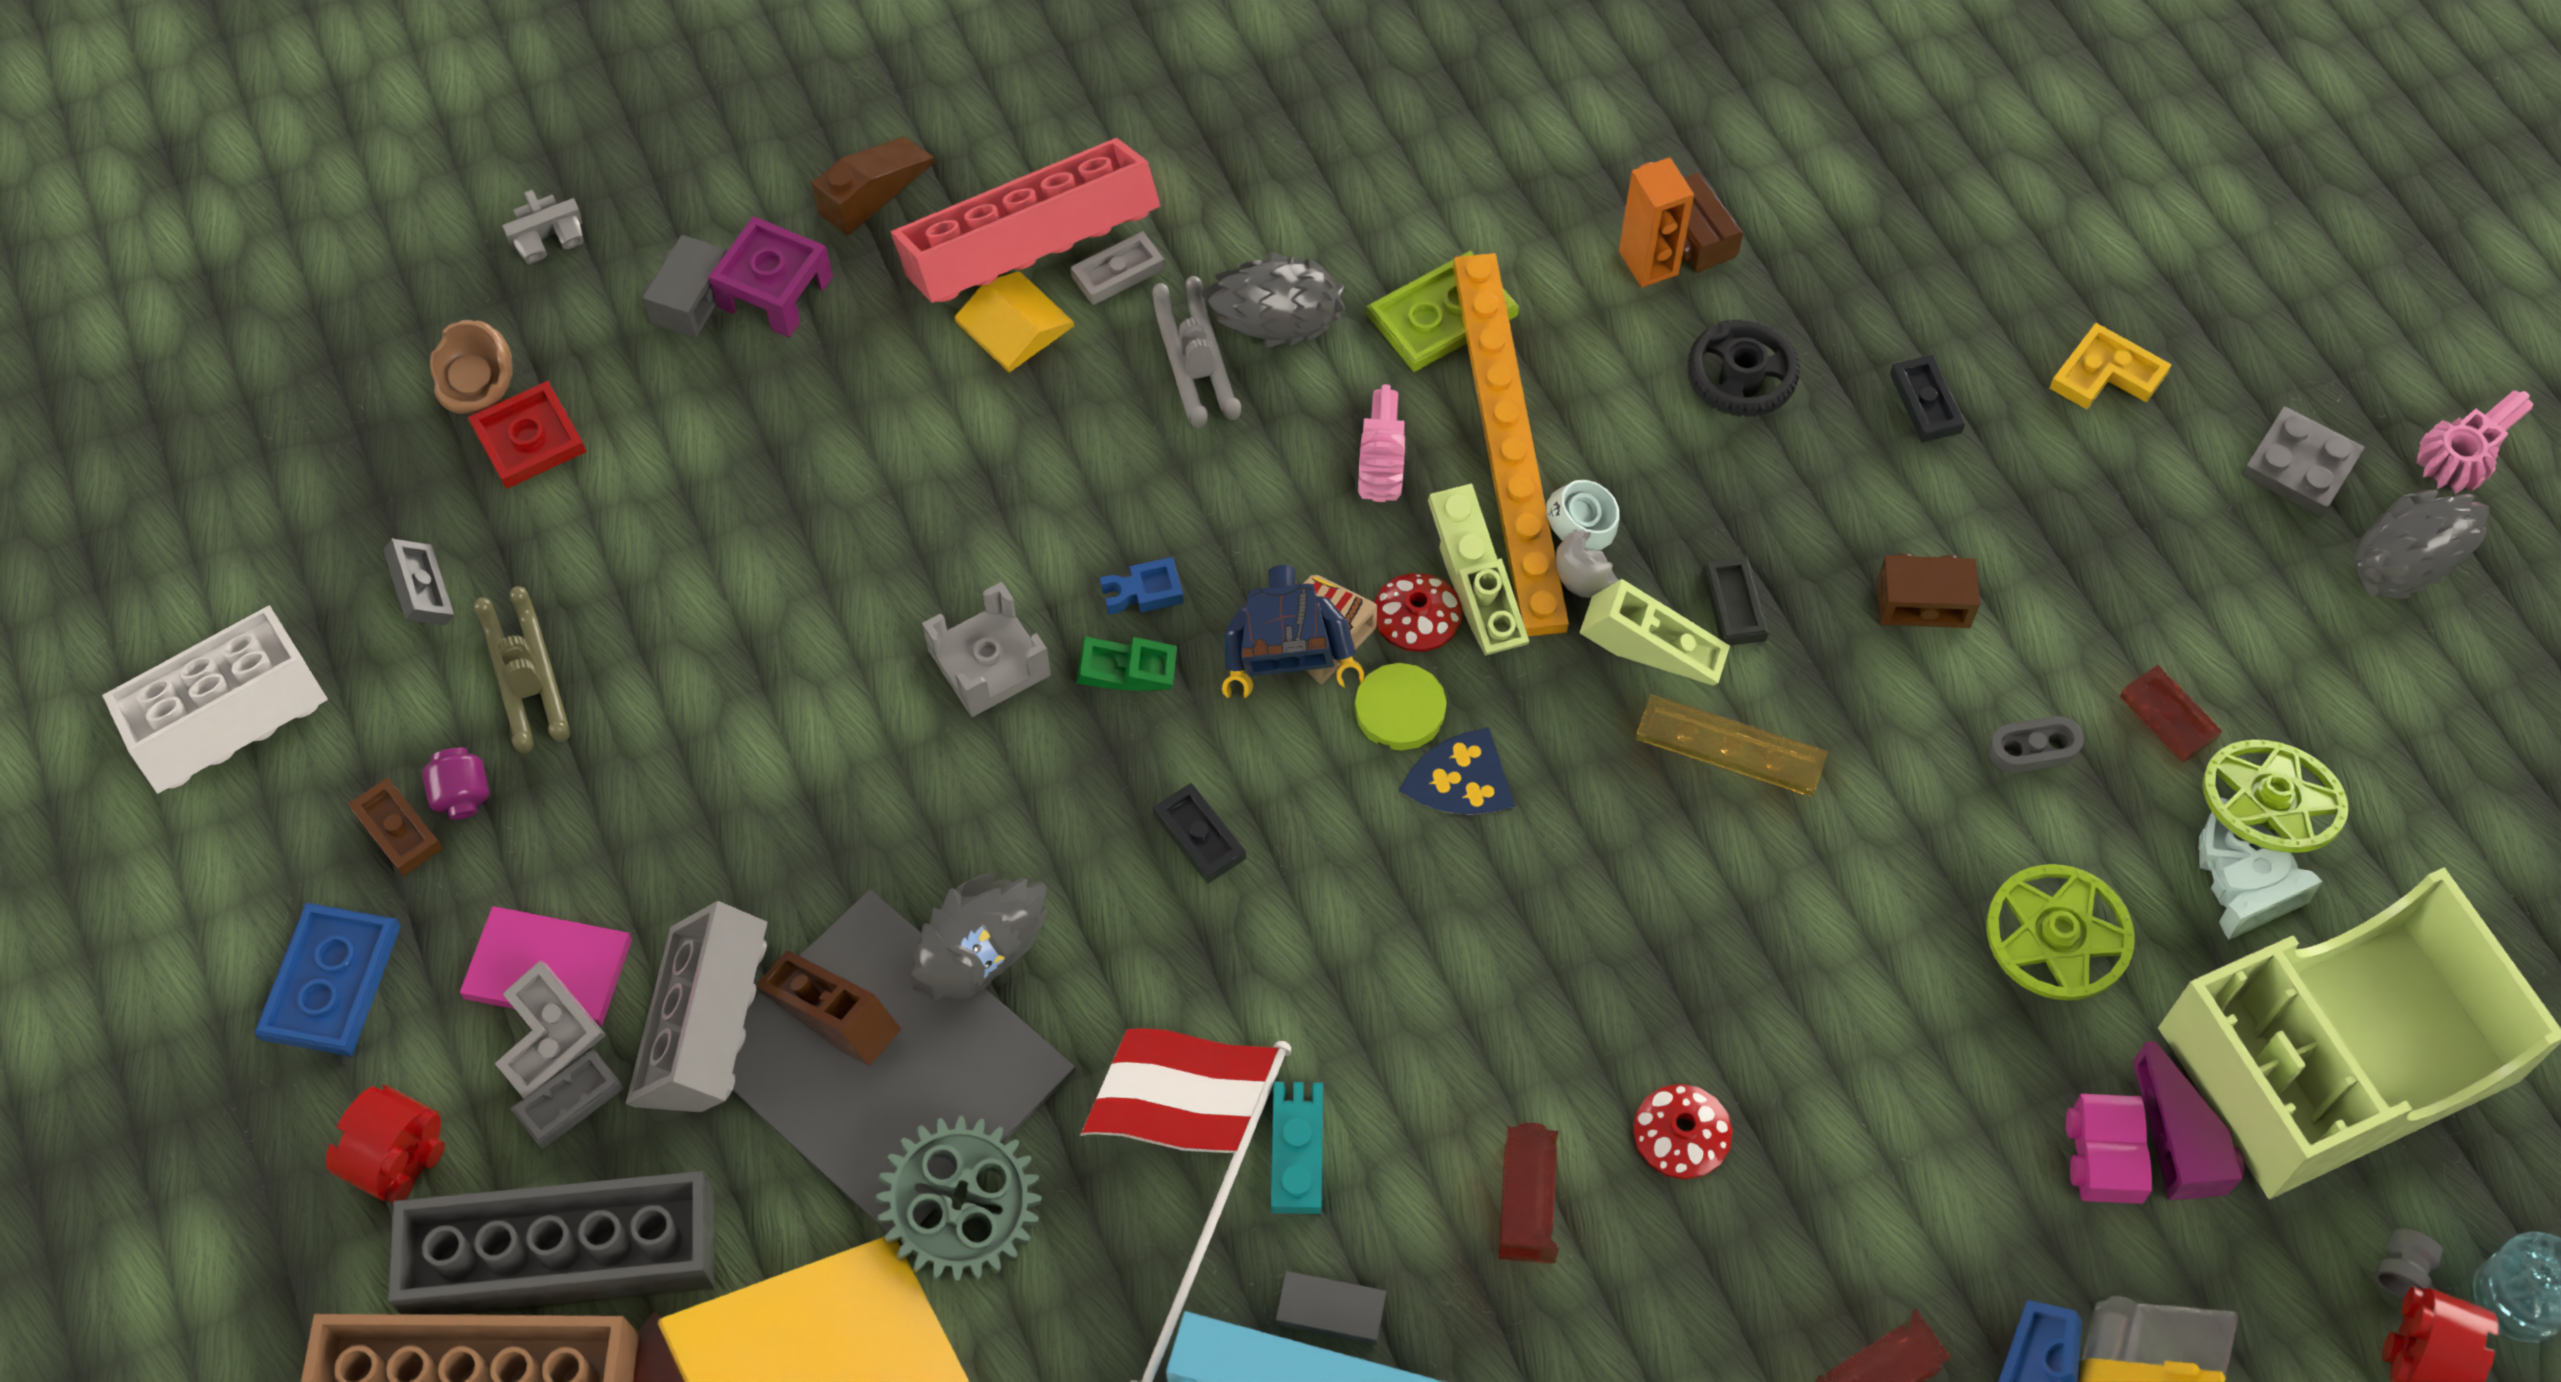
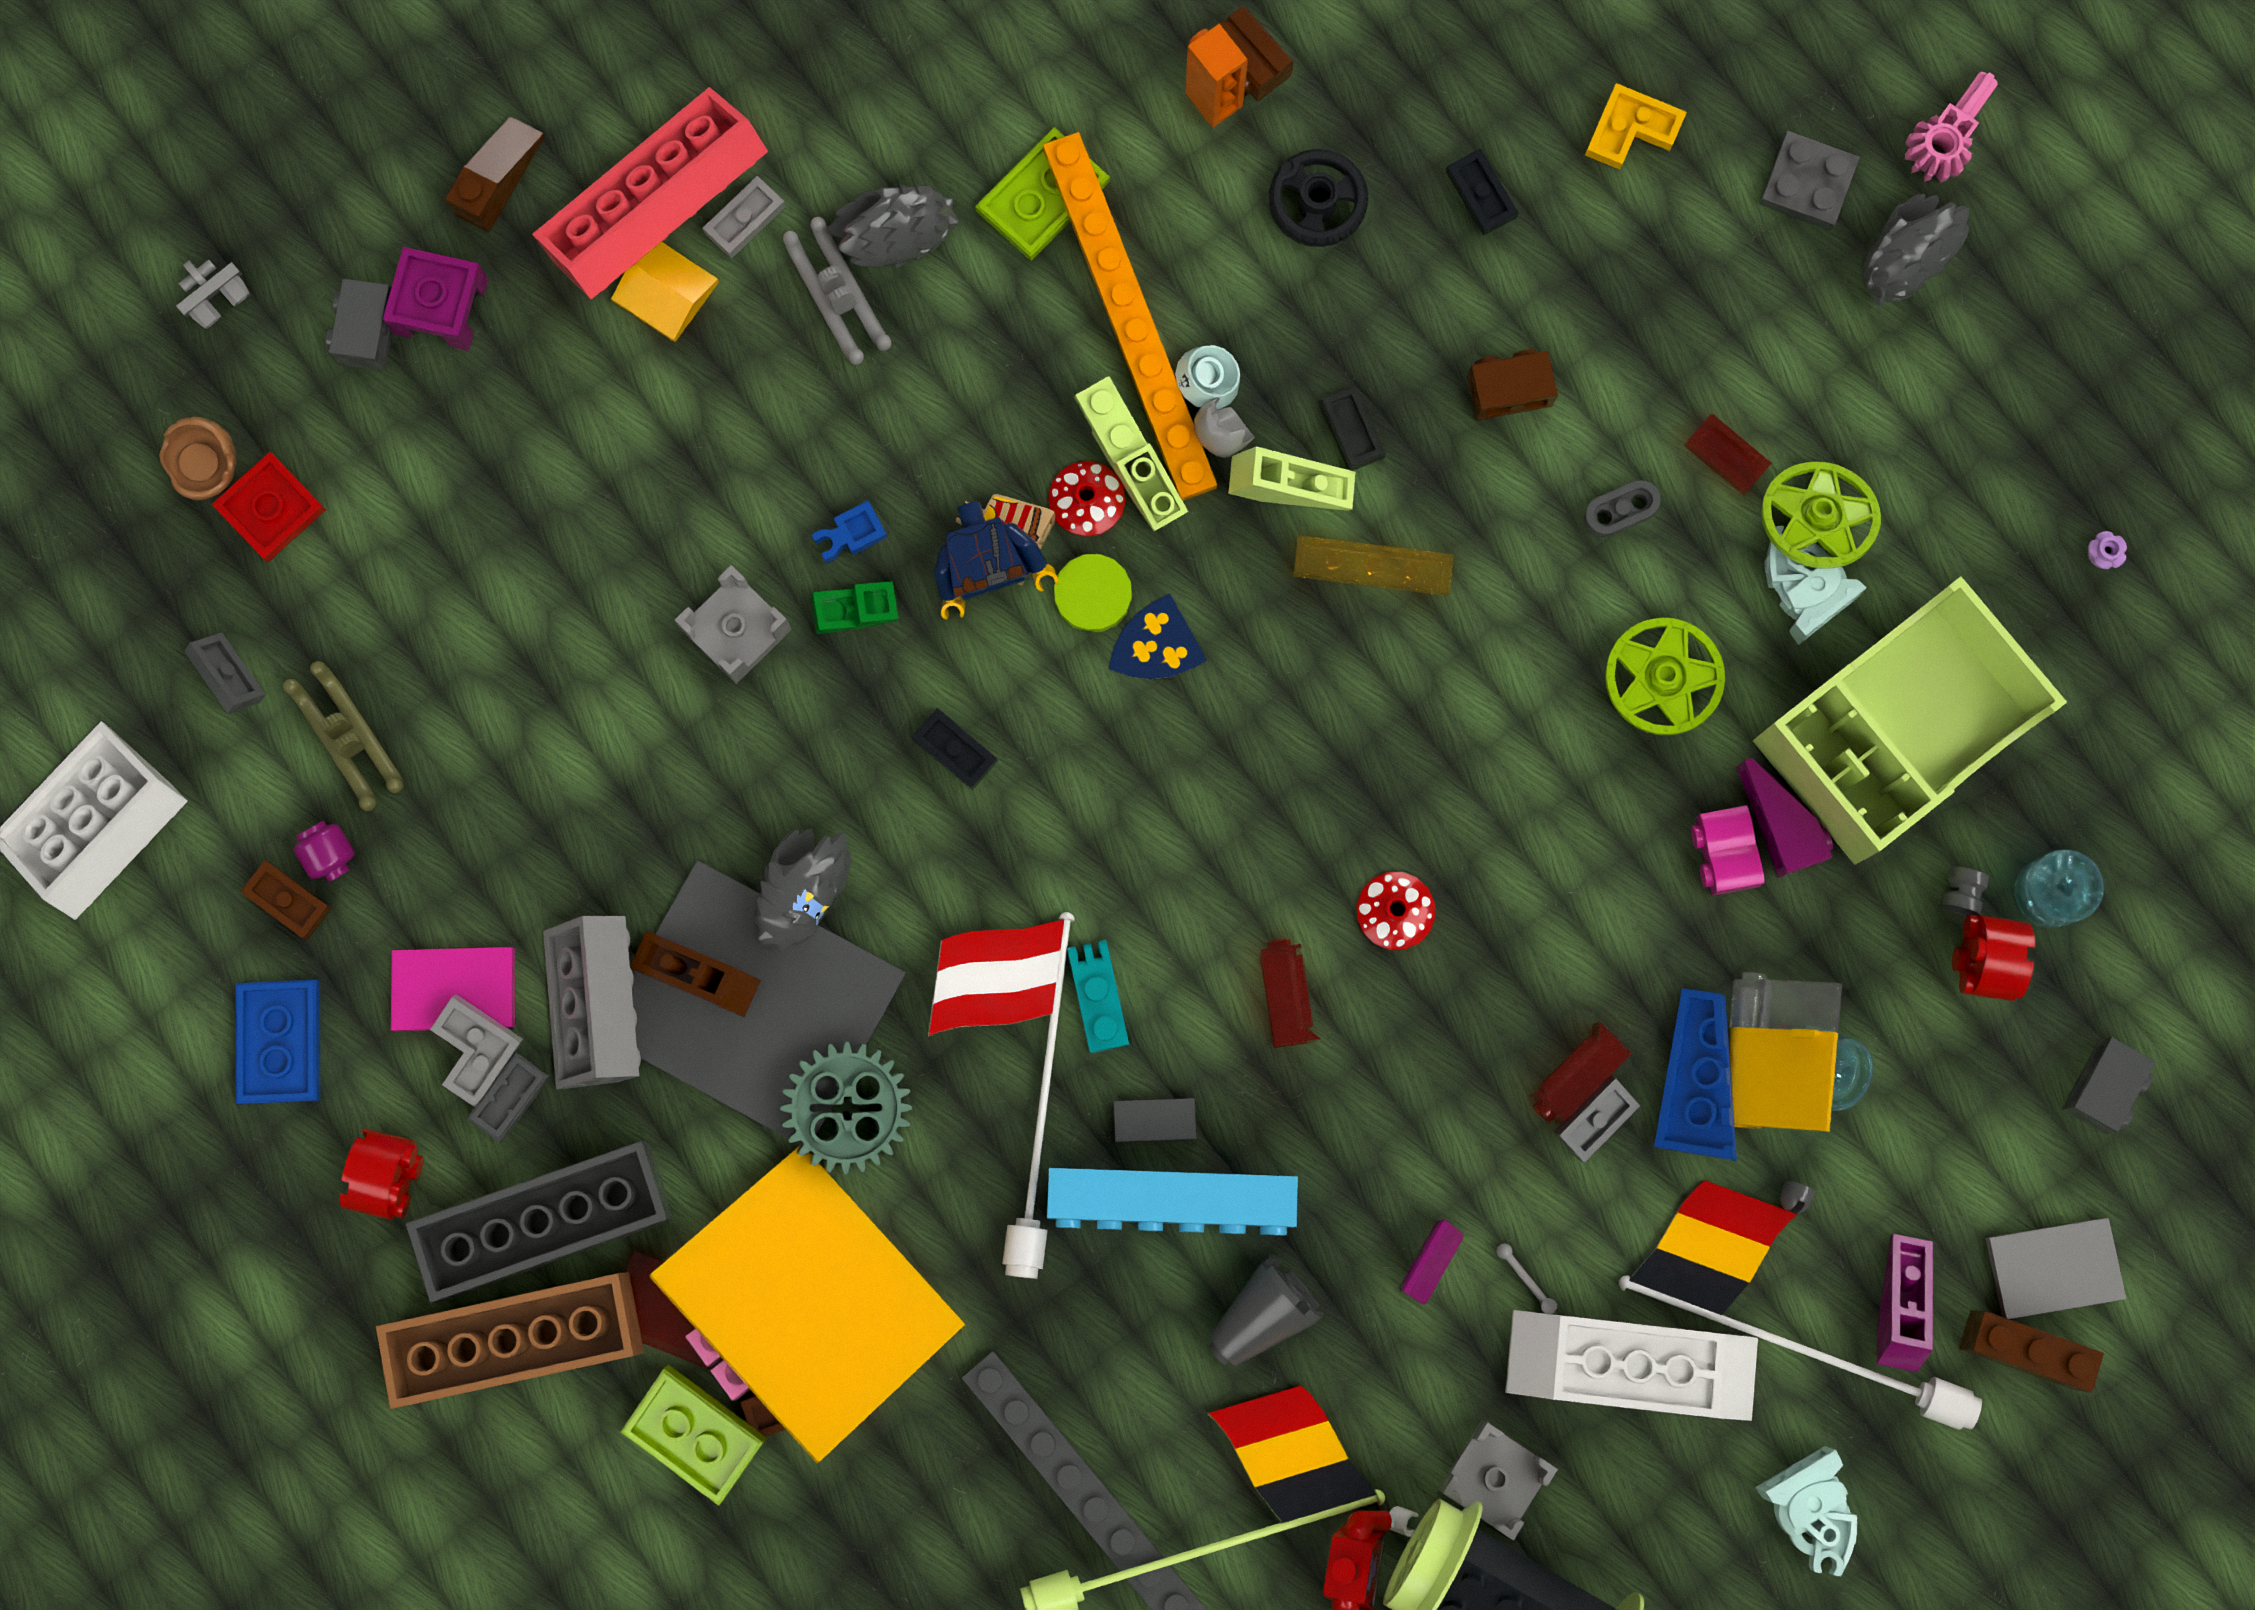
camera: 15 degrees left, 20 degrees up
bright pink gear [1358,384,1405,502] -> none

